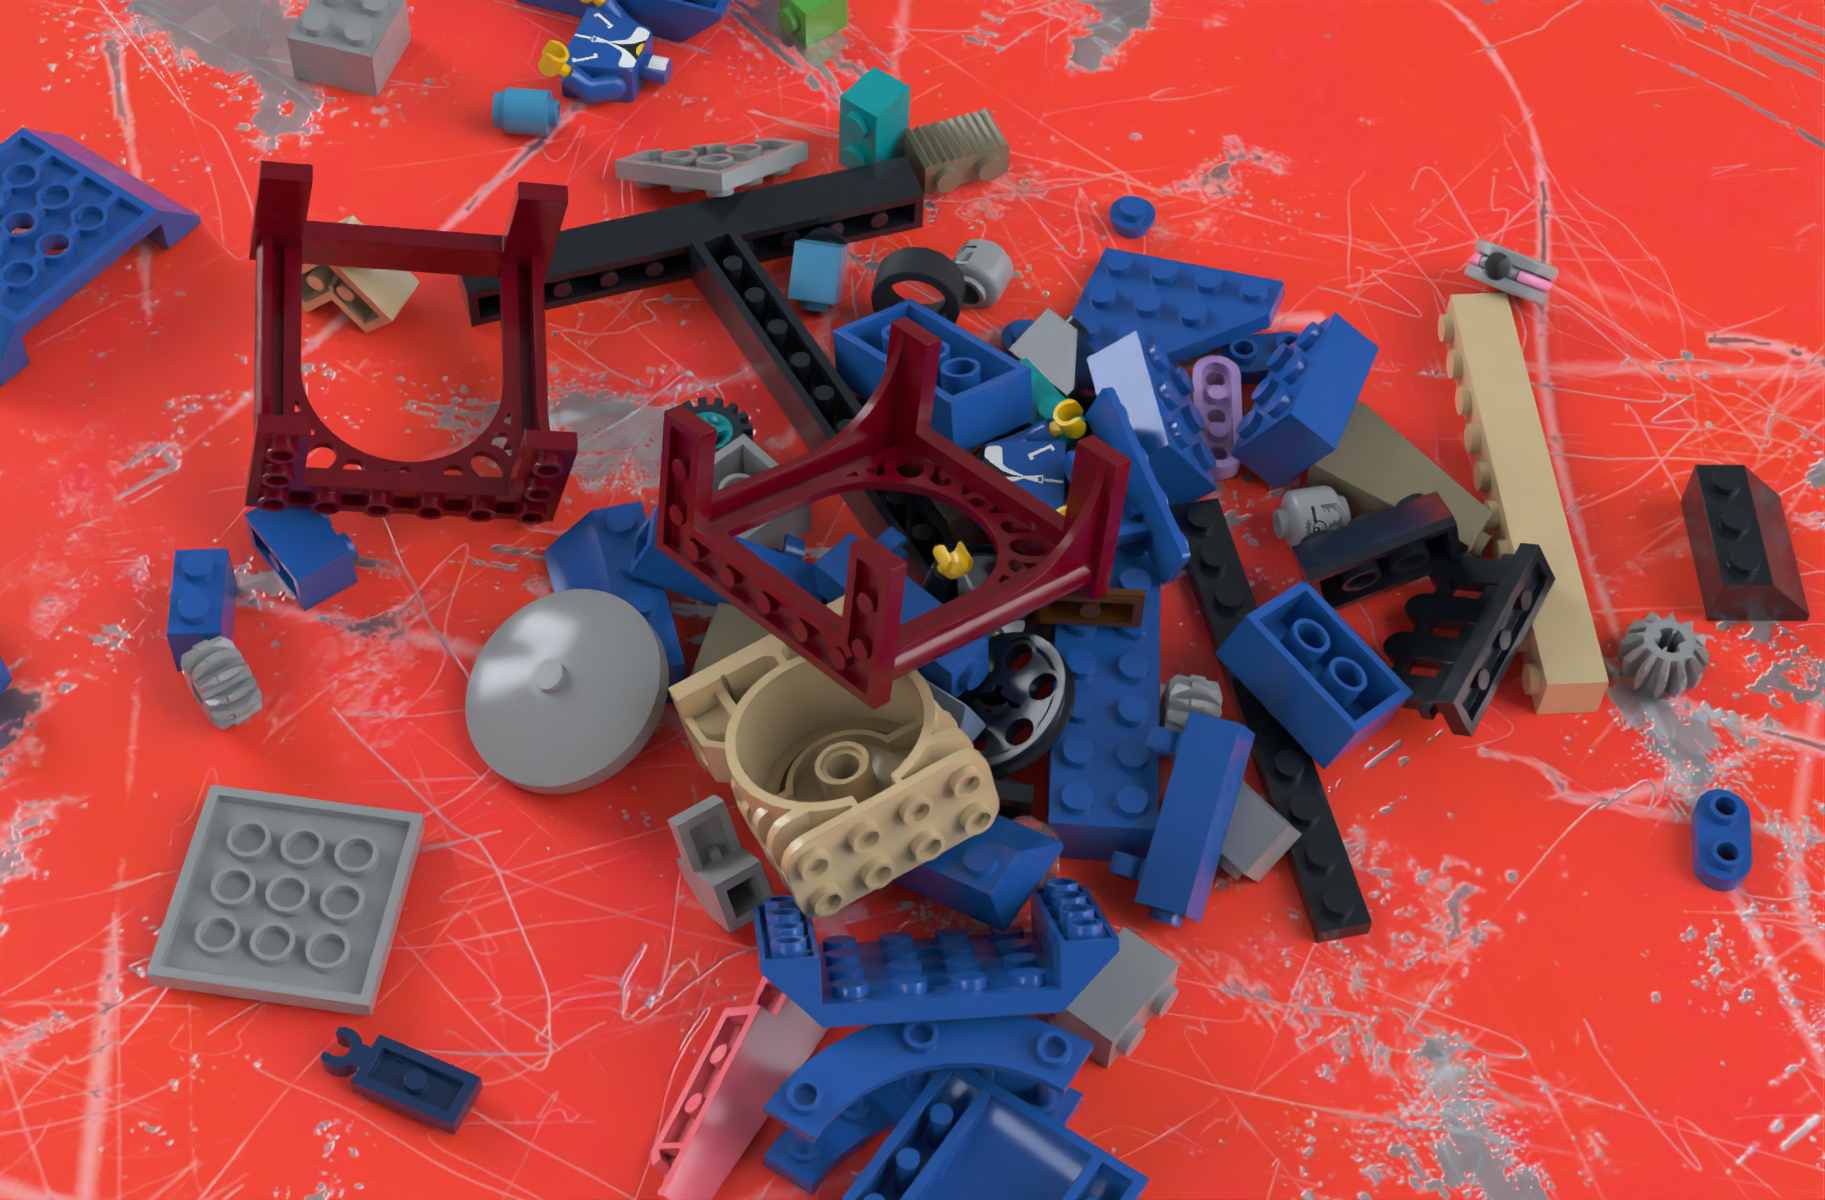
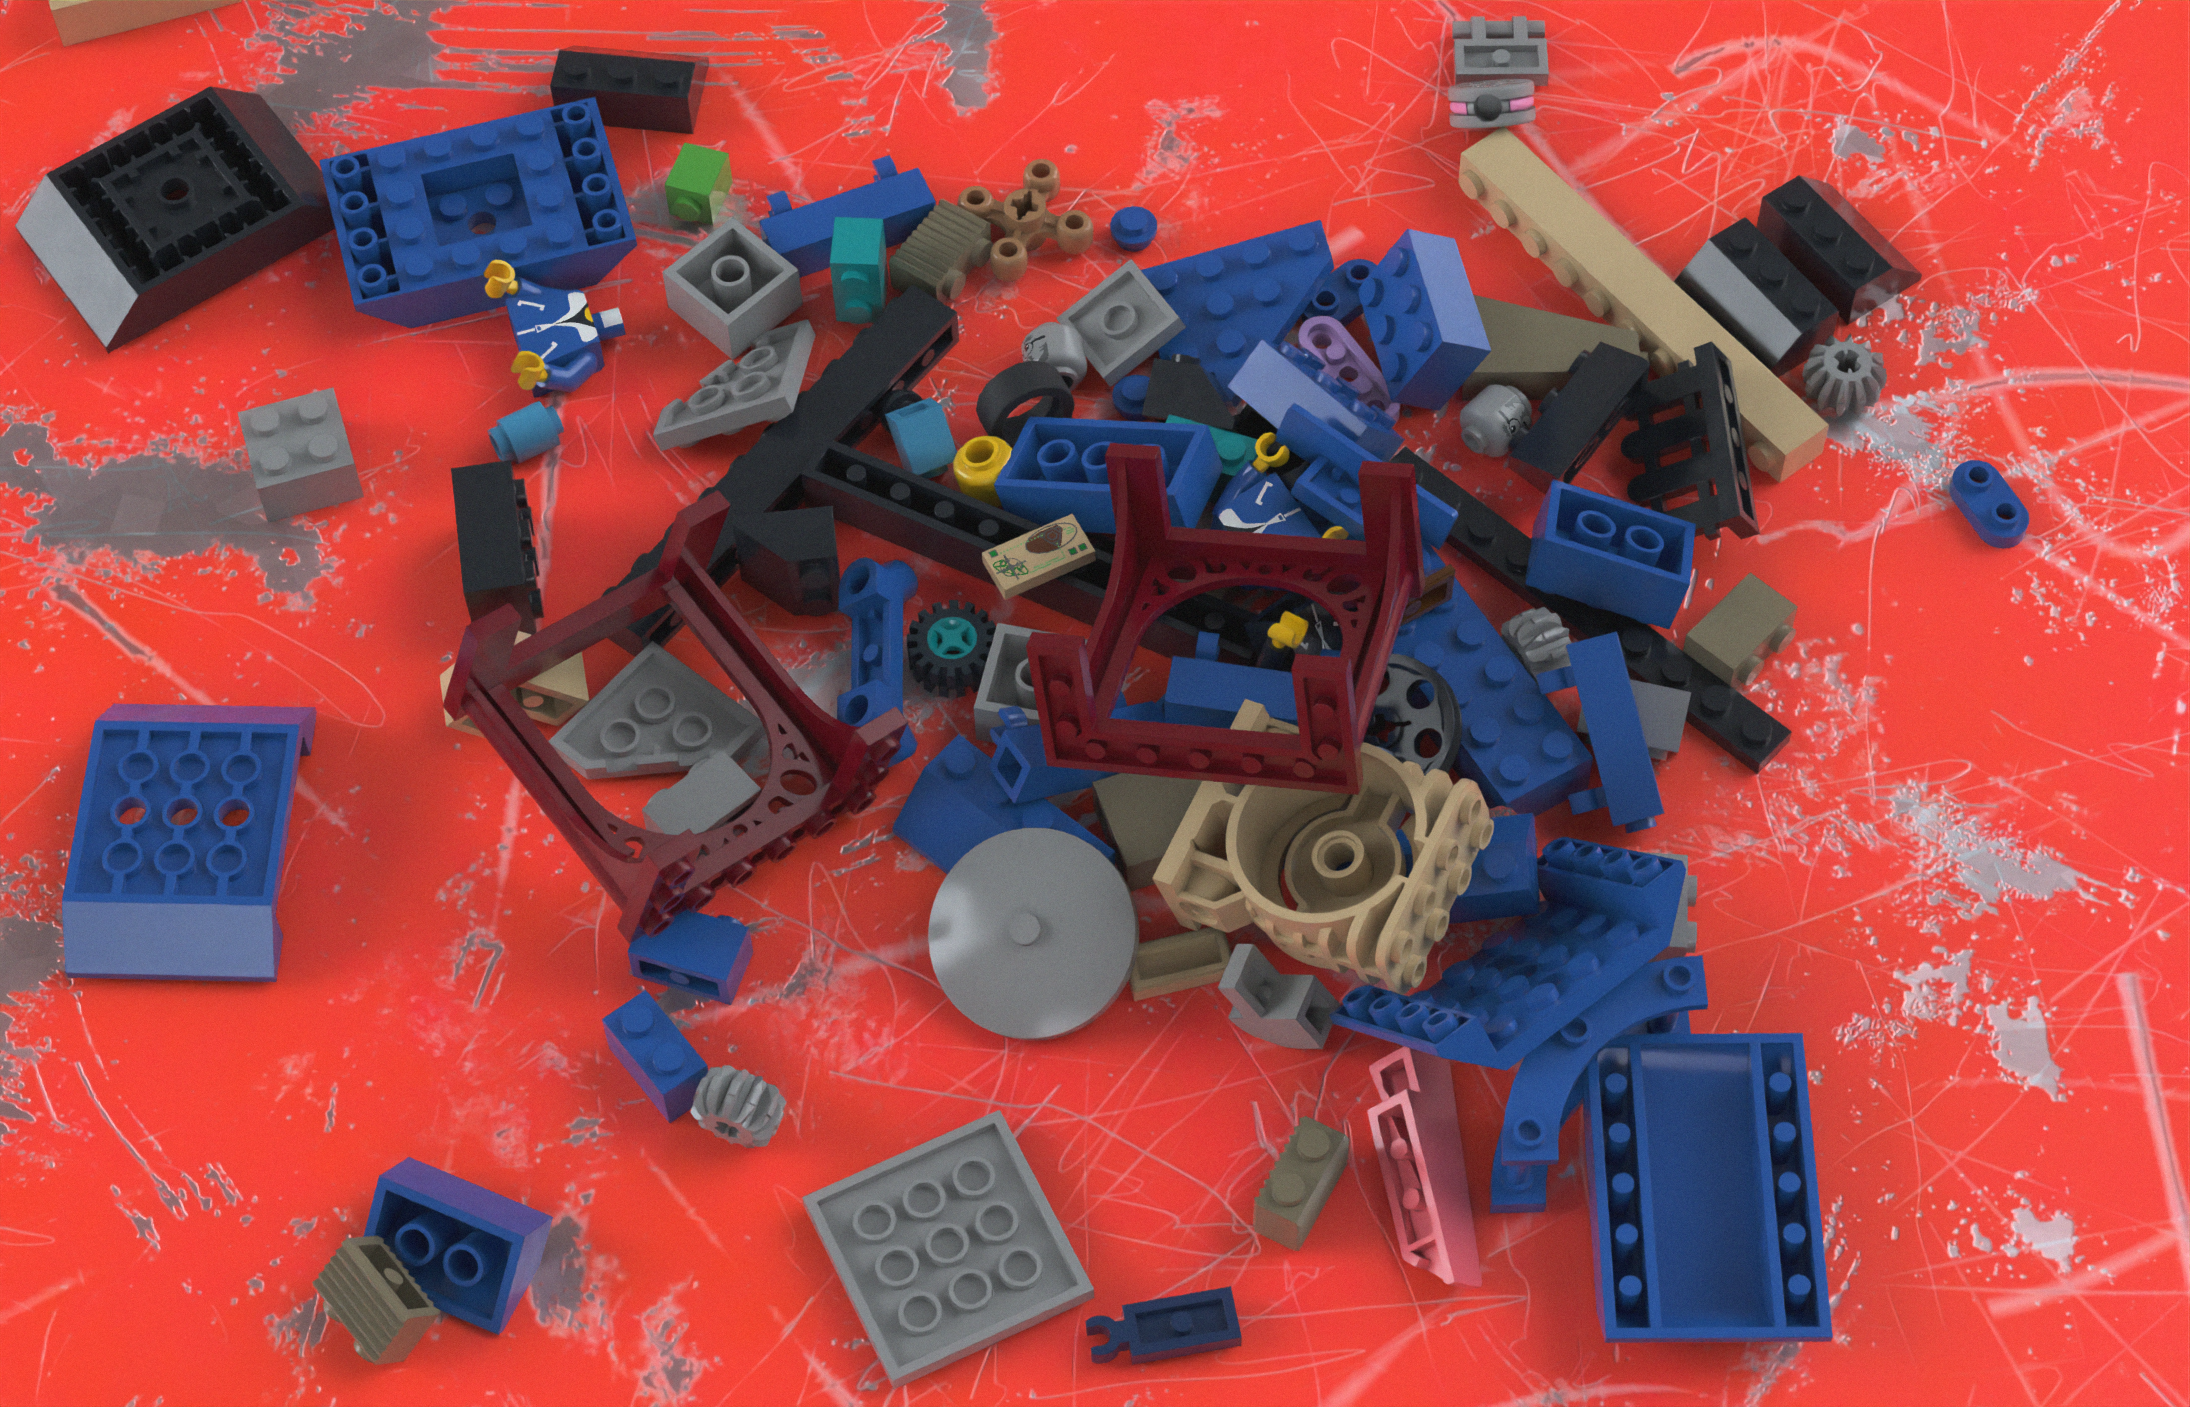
camera: 30 degrees left, 5 degrees up
none -> black brick [451,460,545,635]
none -> light grey plate [548,641,766,780]
none -> light grey brick [642,749,762,862]
none -> light grey brick [662,217,803,360]
none -> black slope [732,506,841,617]
none -> blue brick [759,155,936,278]
none -> blue plate [837,557,918,768]
none -> yellow head [953,436,1012,507]
none -> medium nougat gear [957,159,1094,282]
none -> tan tile [982,514,1096,600]
none -> light grey plate [1056,259,1186,387]
none -> tan tile [1128,927,1232,1001]
none -> dark tan brick [1253,1116,1350,1251]
none -> light grey plate [1452,16,1549,86]
none -> black slope [1673,217,1839,378]
none -> dark tan piece [1683,572,1798,689]

